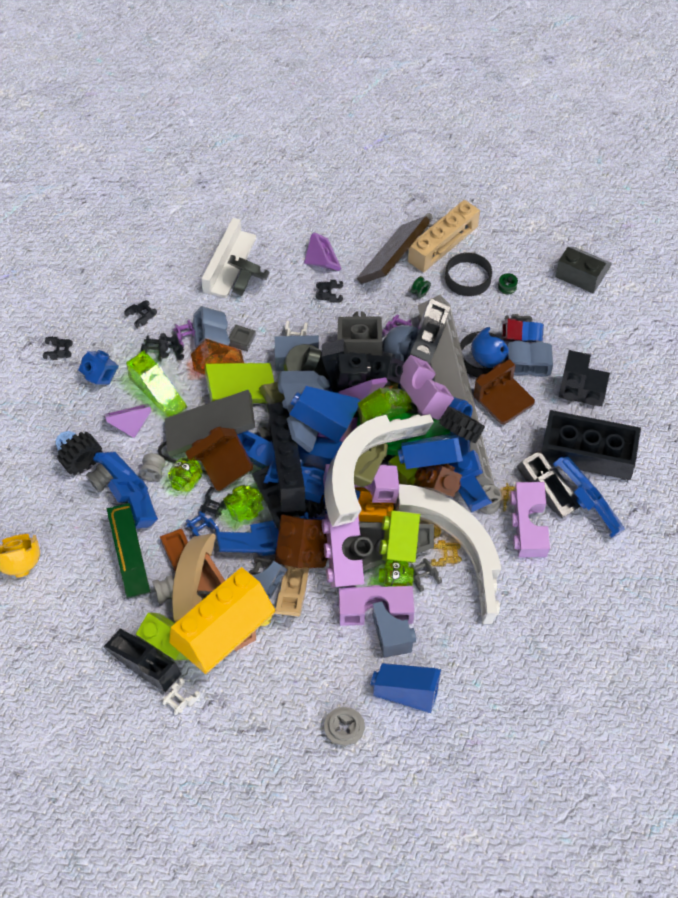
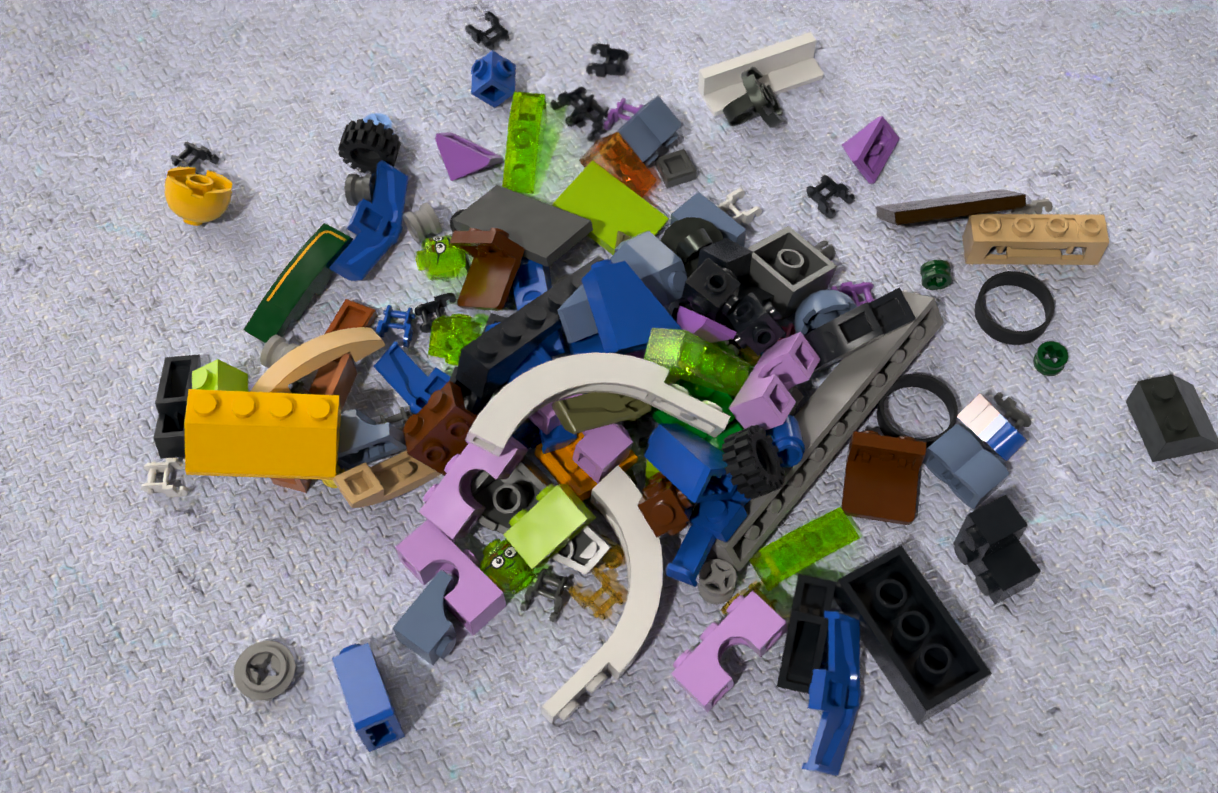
camera: 50 degrees right, 5 degrees up
blue helmet [471,327,509,368] -> none
none -> clear neon green slope [749,507,860,592]

